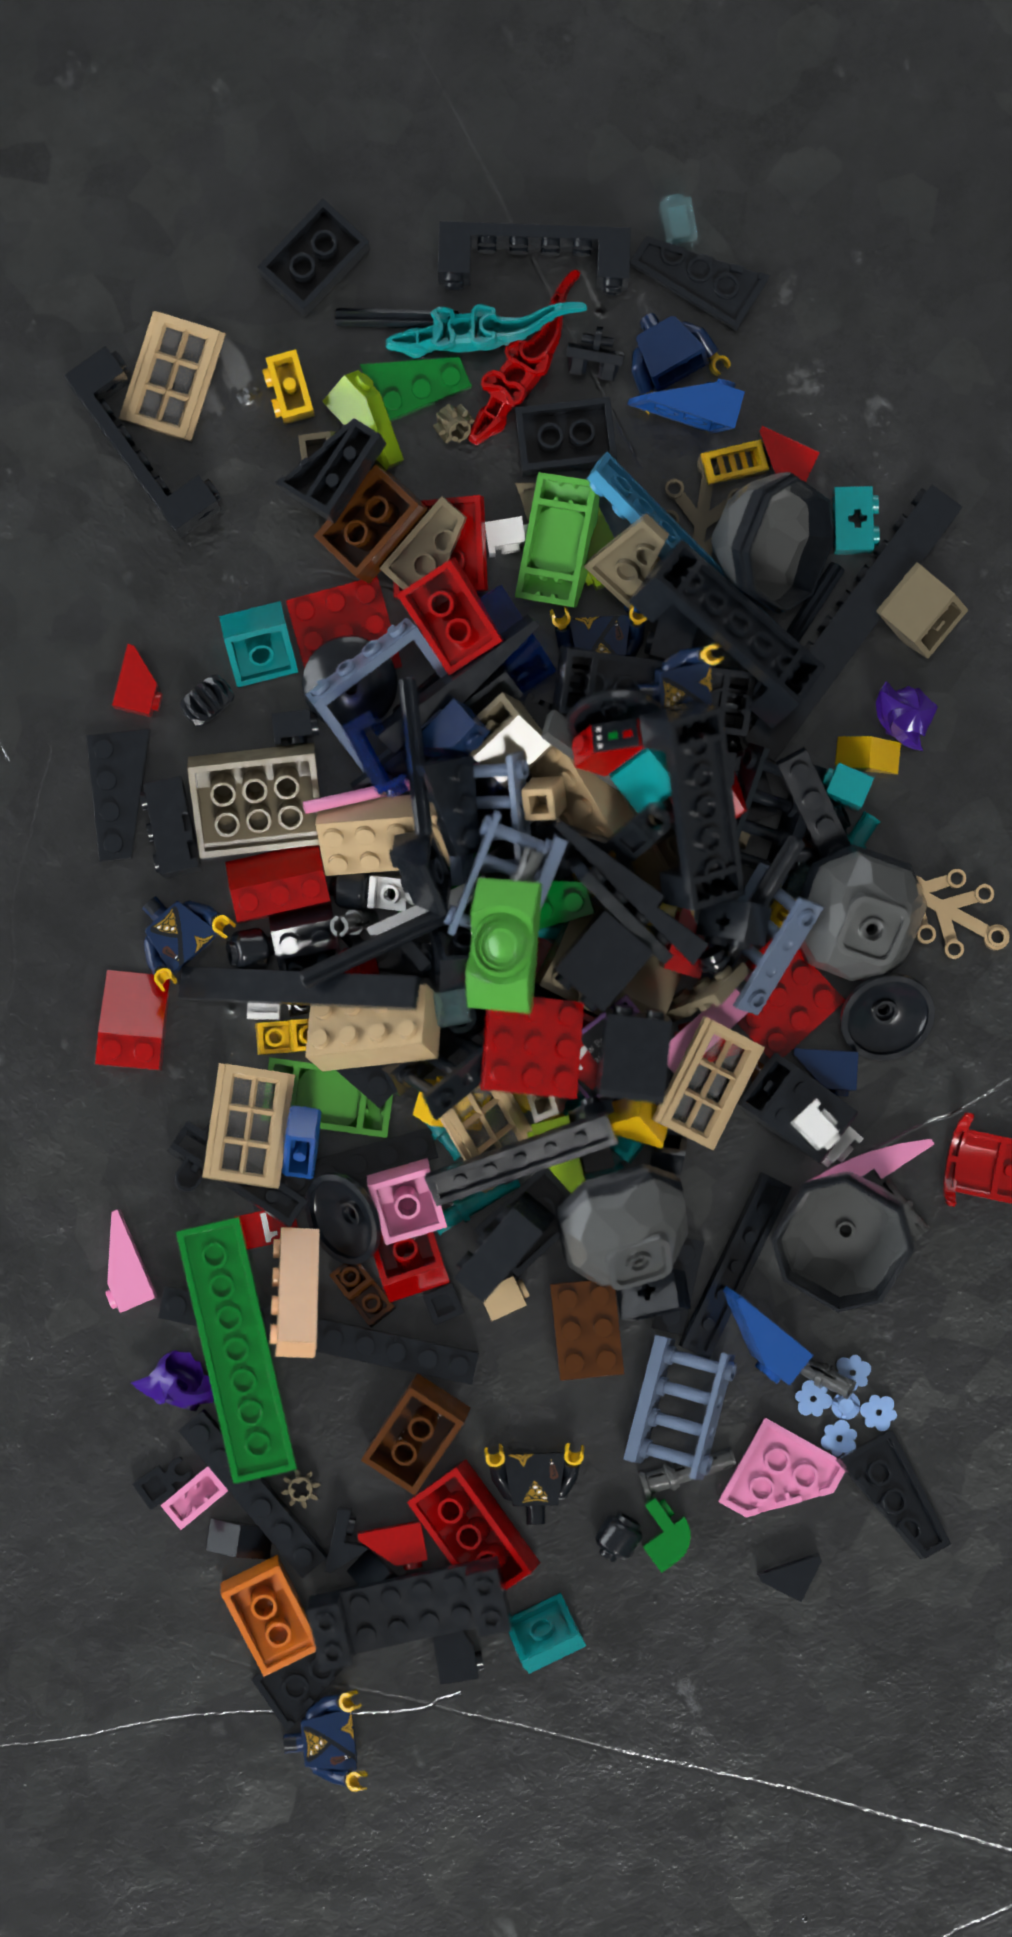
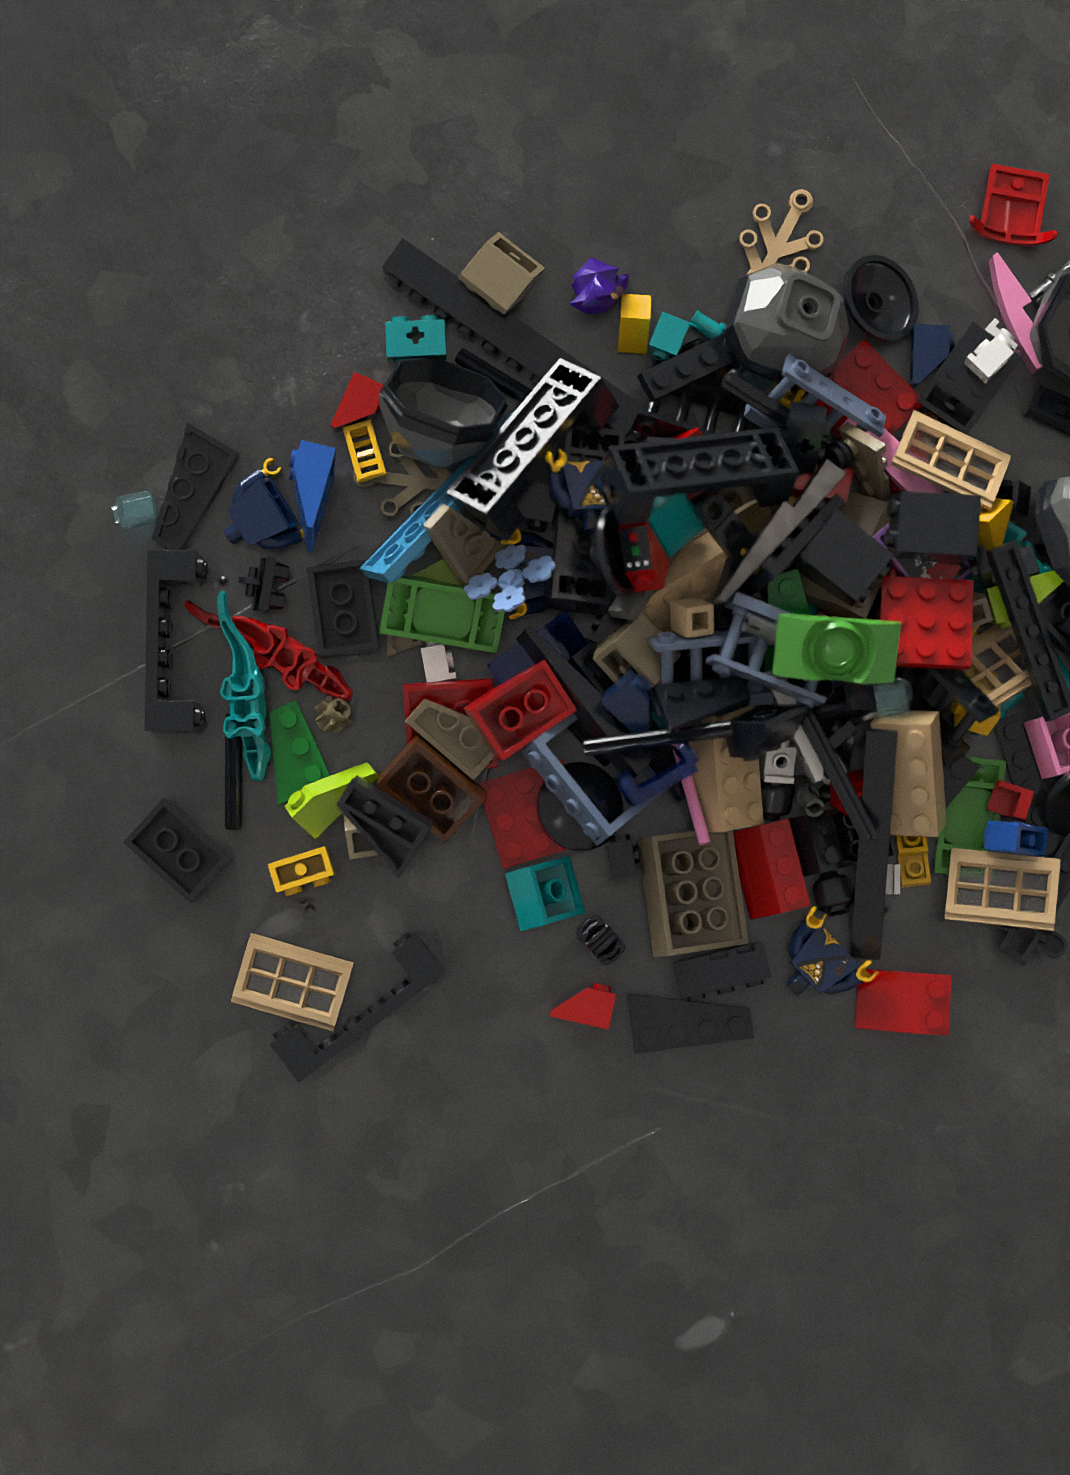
camera: 90 degrees left, 0 degrees up
none -> light blue plant [464,544,556,612]
none -> red panel [987,780,1034,821]

